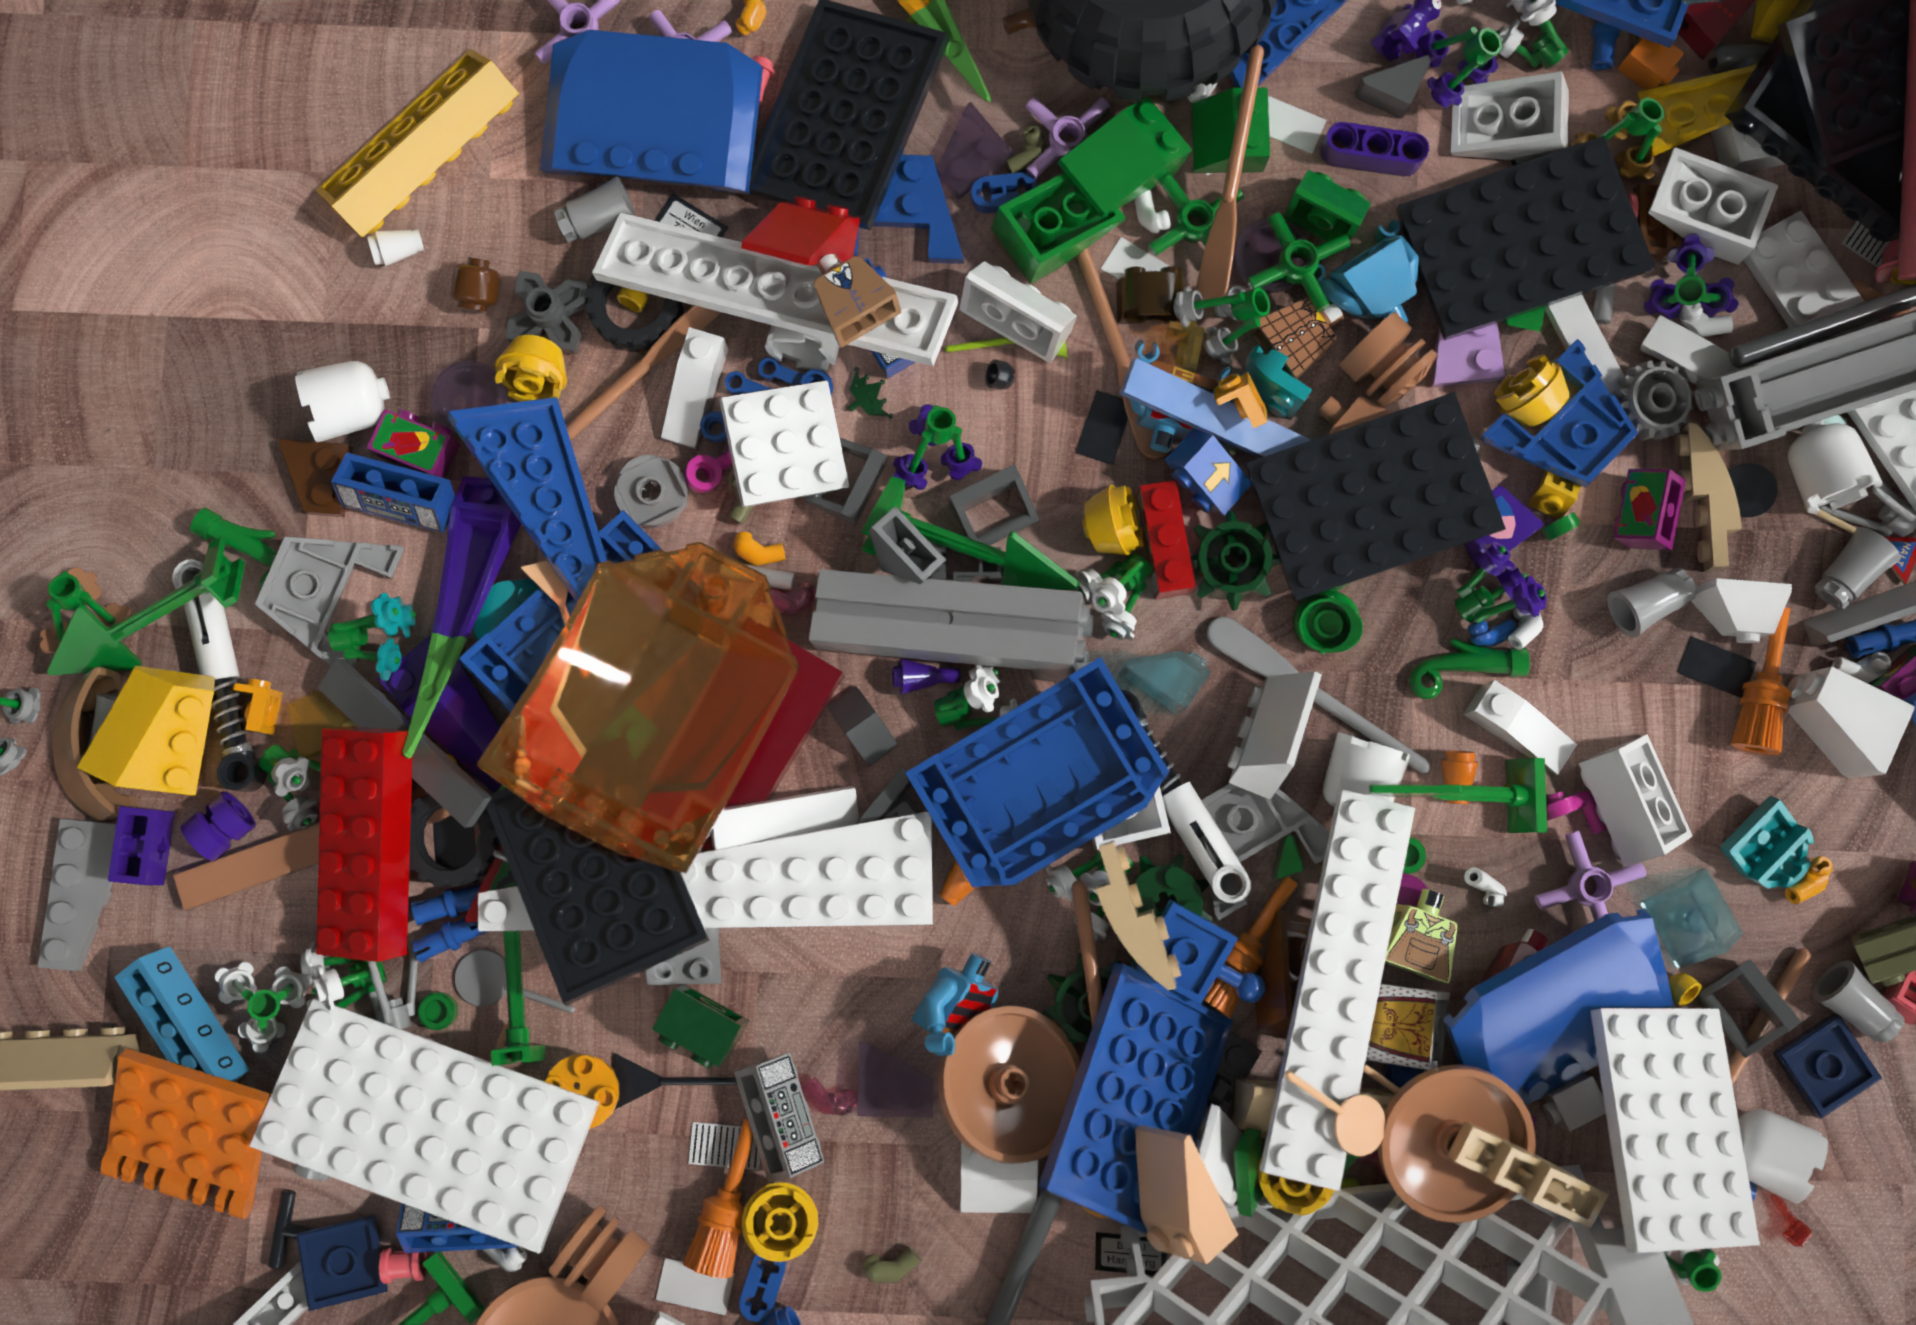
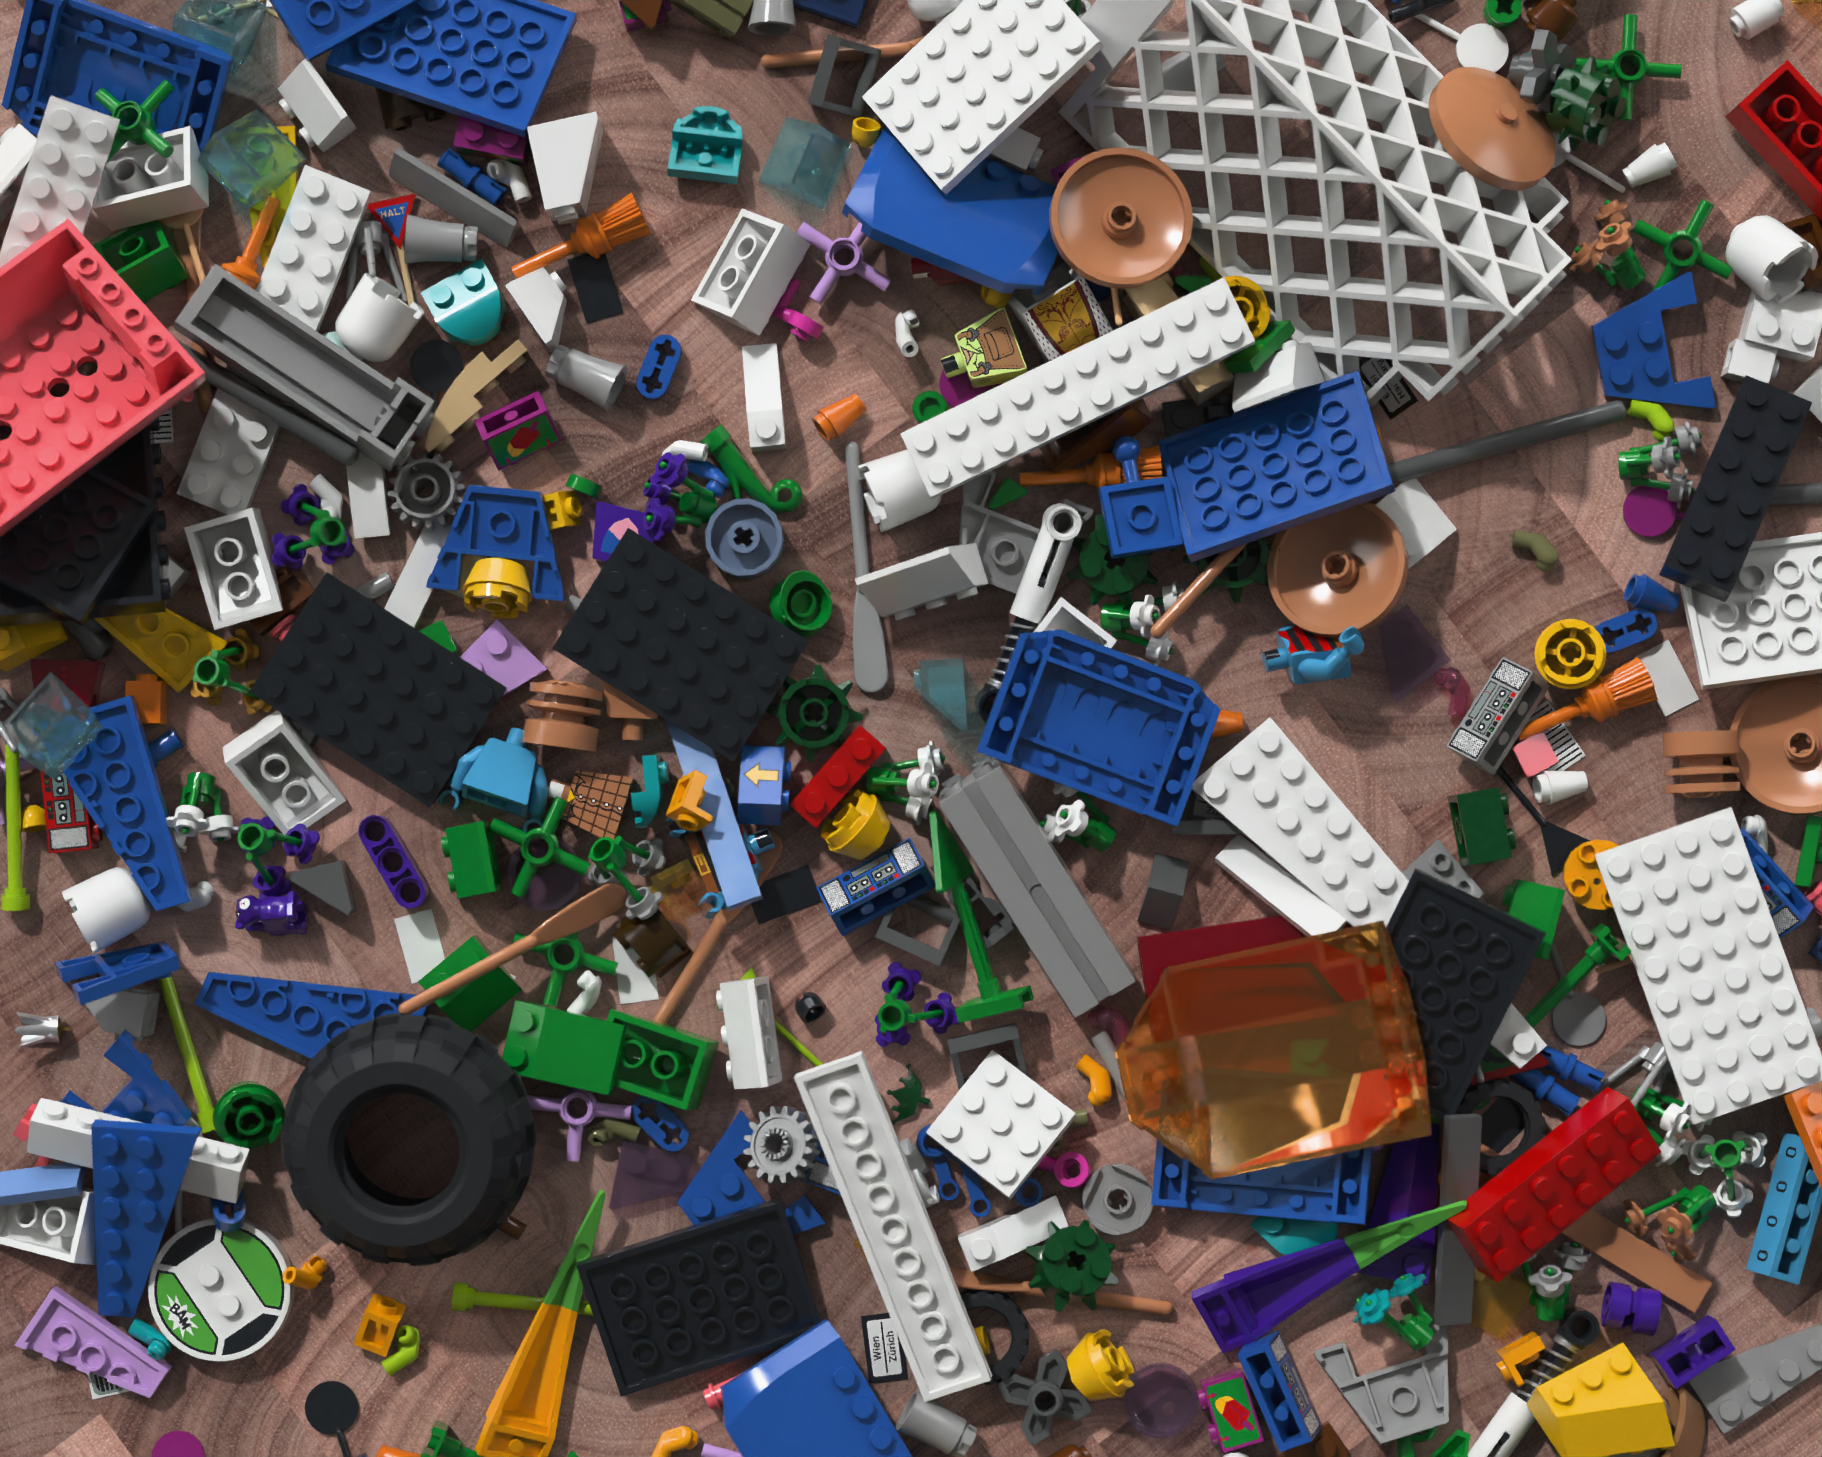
camera: 125 degrees left, 5 degrees up
green tile [417,992,458,1030] -> none
blue wing [447,397,617,604] -> none
light nougat piece [520,560,588,678] -> none
red slope [741,196,860,266] -> none
medium nougat torso [813,254,902,348] -> none
dark grey slope [869,506,946,584] -> none
dark purple cone [892,658,960,695] -> none
tan slope [1096,840,1181,991] -> none
light nougat slope [1135,1125,1238,1265] -> none
light nougat piece [1284,1071,1386,1156] -> none
green piece [1369,758,1547,833] -> none
tan slope [1447,1121,1609,1228] -> none
light orange arm [1785,856,1833,905] -> none
none -> teal slope [420,259,507,346]
none -> blue beam [636,334,682,401]
none -> sand blue wheel [705,499,784,579]
none -> light grey gear [743,1106,820,1185]
none -> brick [816,838,935,936]
none -> yellow hinge [980,285,1012,308]
none -> dark green brick [1025,1220,1119,1312]
none -> green slope [1501,879,1565,960]
none -> coral slope [1512,731,1559,778]
none -> white cone [1532,770,1588,805]
none -> plant [1623,1185,1717,1261]

